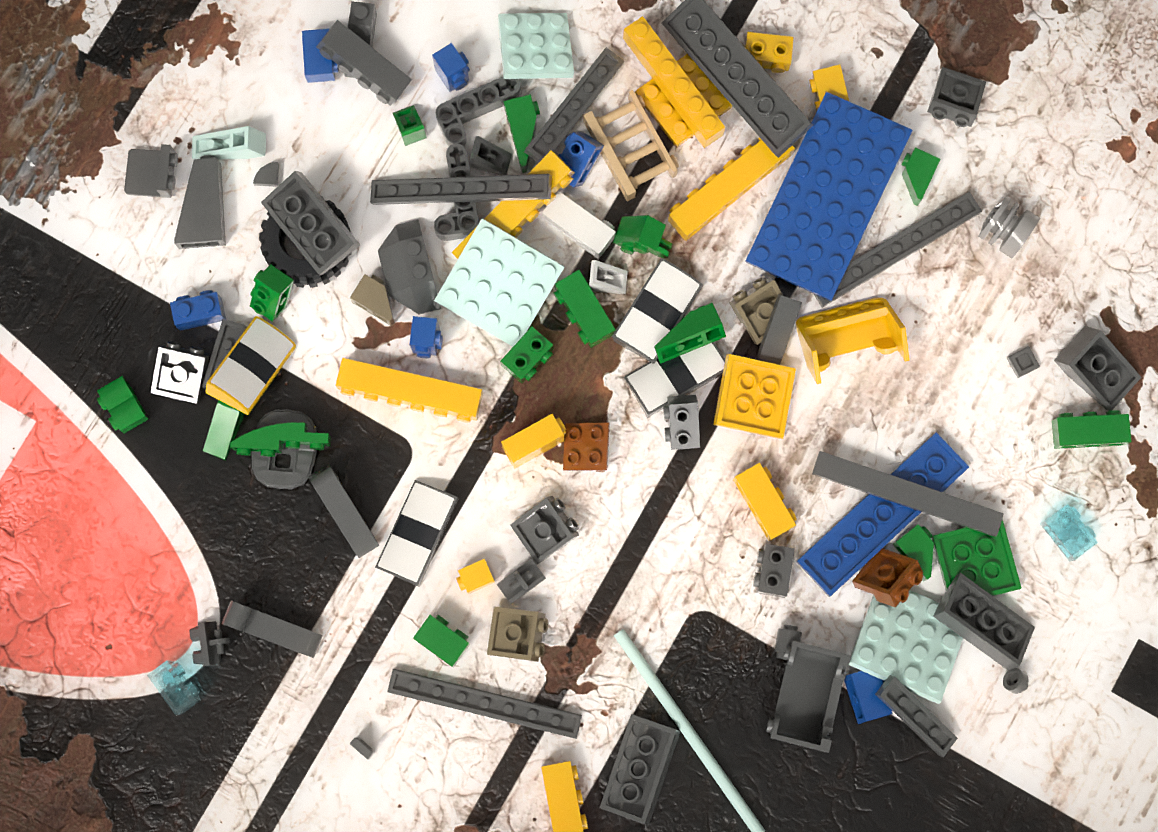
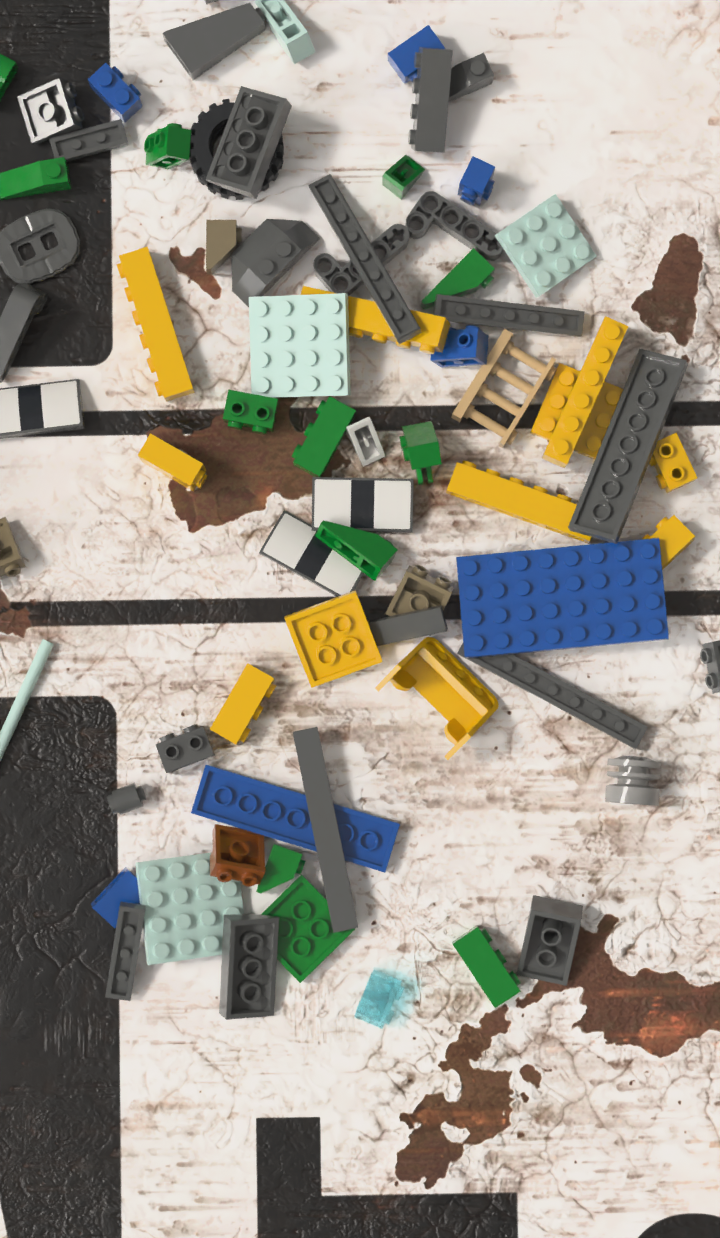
camera: 60 degrees right, 5 degrees up
slope [206,316,296,415] -> none
green slope [230,423,331,457] -> none
dark grey tile [253,162,279,187] -> none
blue brick [409,316,443,359] -> none
yellow brick [456,559,495,594] -> none
dark grey slope [470,136,512,175] -> none
dark grey hips [496,559,546,604] -> none
dark grey plate [510,496,579,564] -> none
white brick [542,191,616,259] -> none
dark orange hinge [563,423,610,473] -> none
brick [663,395,700,450] -> none
dark grey windscreen [766,641,851,753] -> none
green slope [901,147,941,206] -> none
dark grey tile [1003,668,1029,694] -> none
dark grey tile [1007,346,1040,378] -> none

